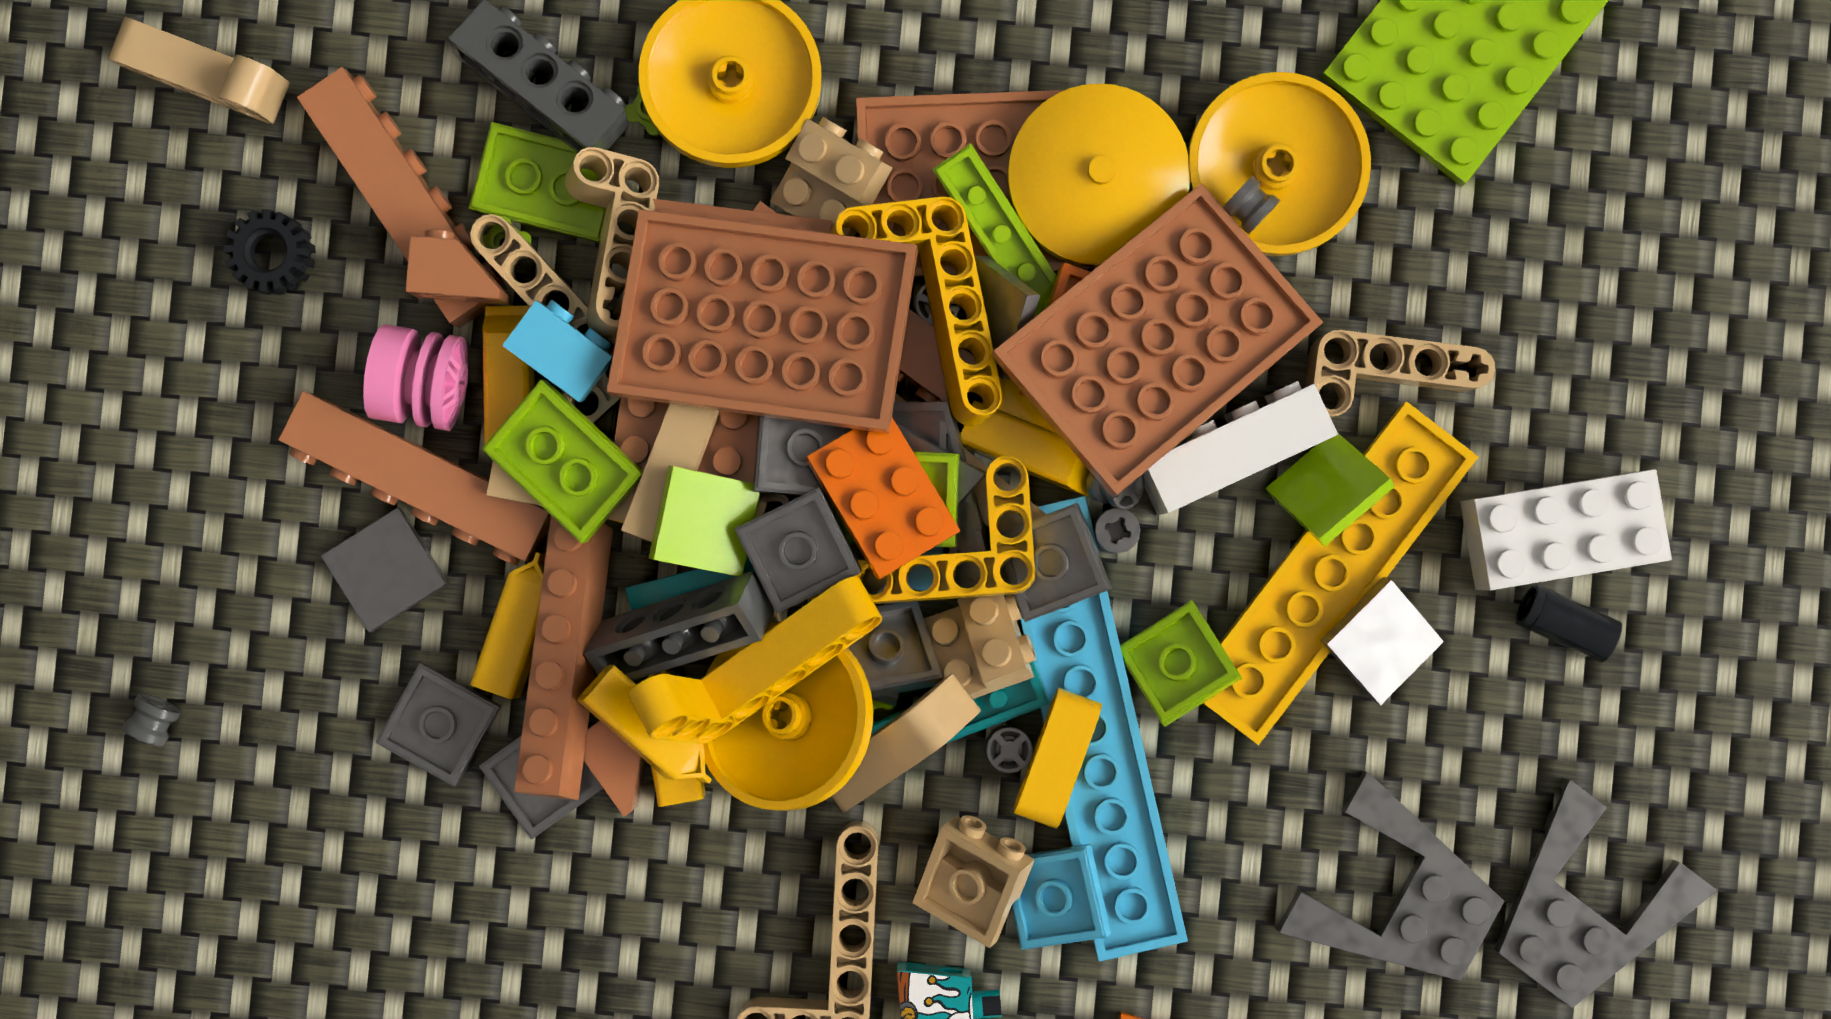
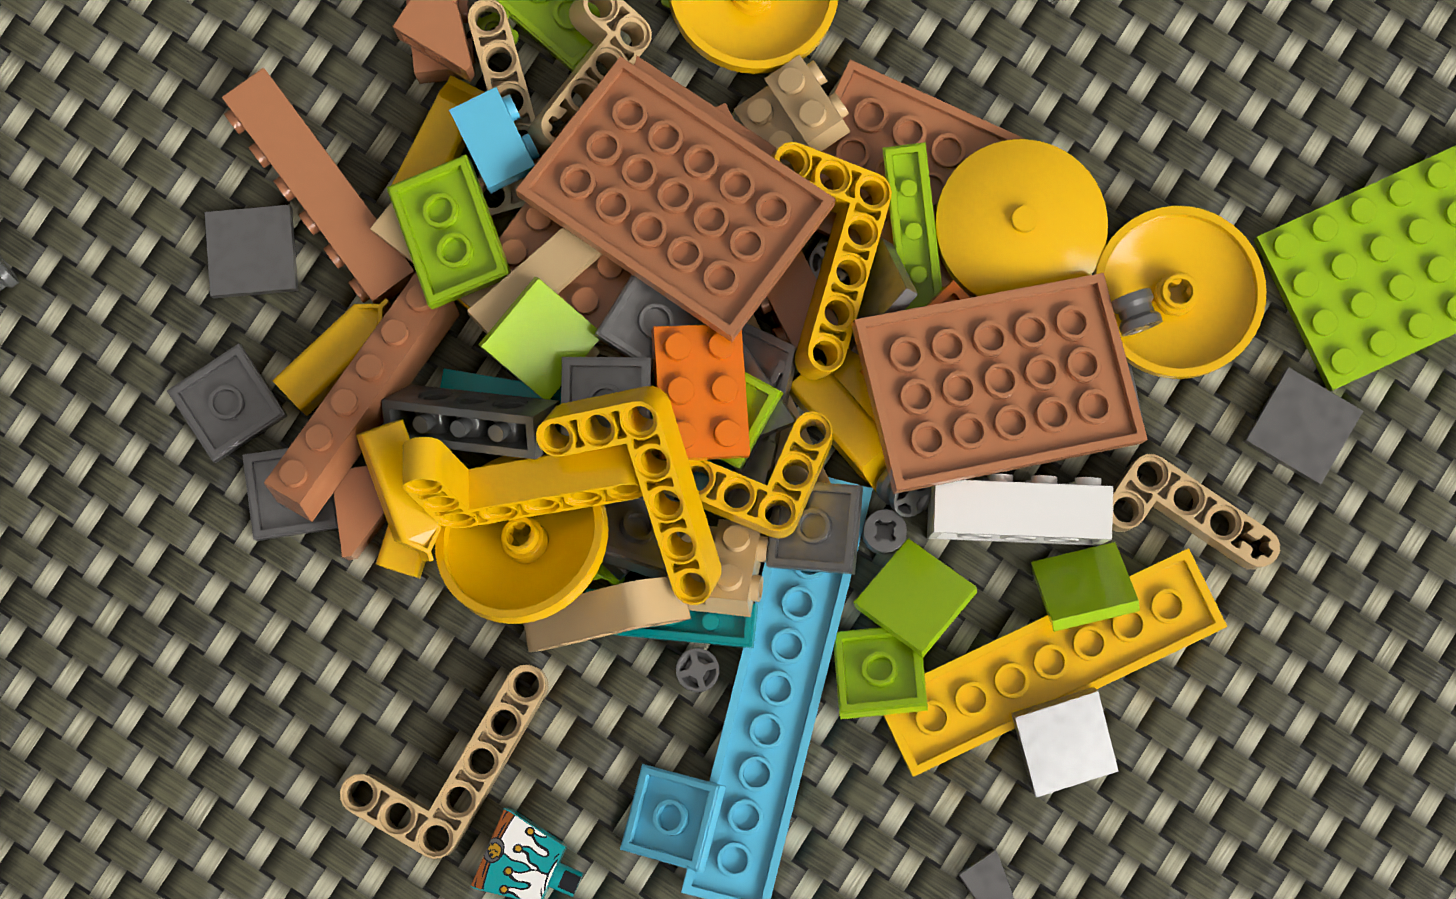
camera: 30 degrees right, 5 degrees down
bright pink wheel [363,324,468,431] -> none
tan plate [912,815,1035,948] -> none
yellow beam [1013,687,1102,829] -> none
white brick [1460,469,1672,590] -> none
black pin [1516,584,1622,662] -> none
none -> yellow beam [536,386,722,605]
none -> lime tile [854,538,977,657]
none -> flat silver tile [1243,367,1363,486]

